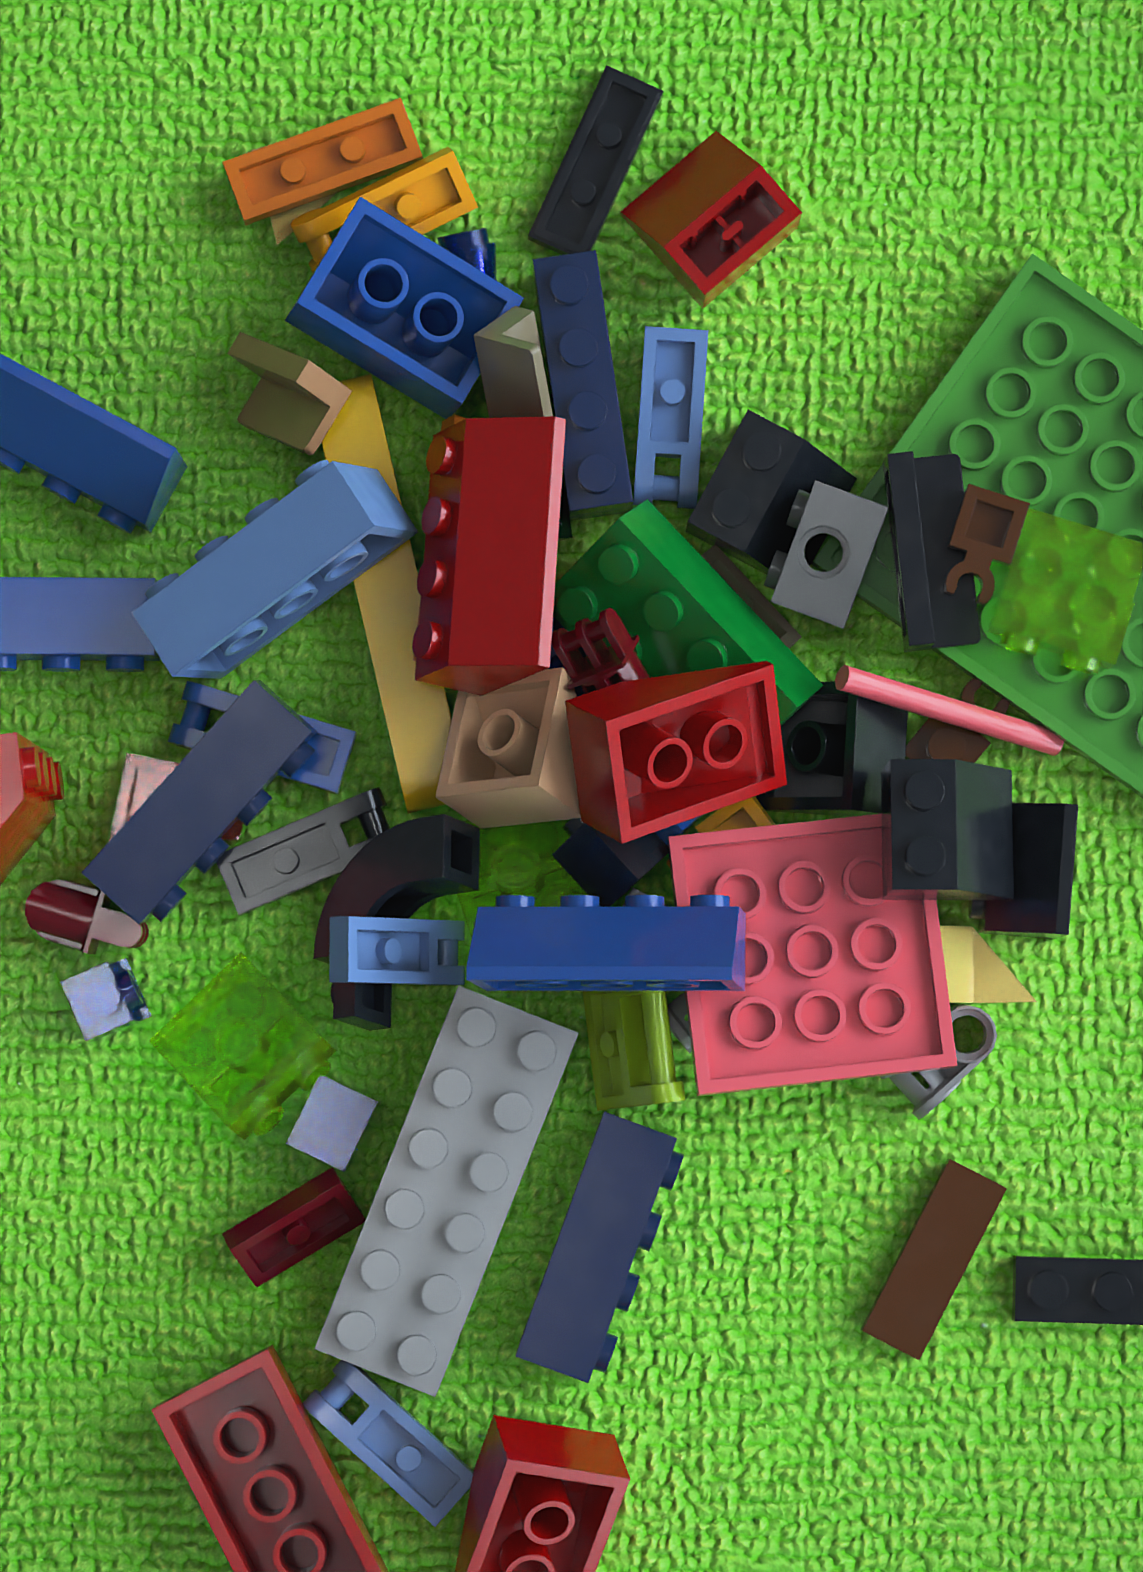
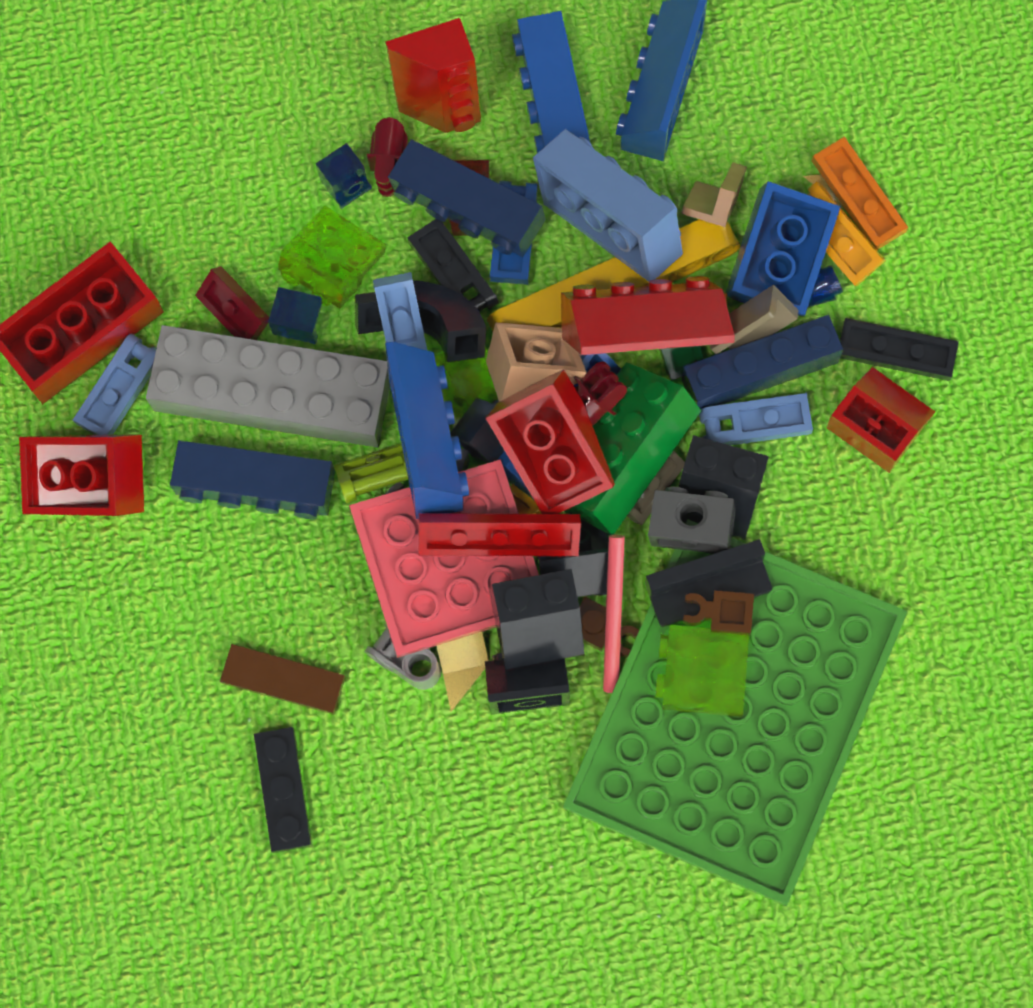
camera: 85 degrees right, 10 degrees down
none -> red plate [418,513,581,556]

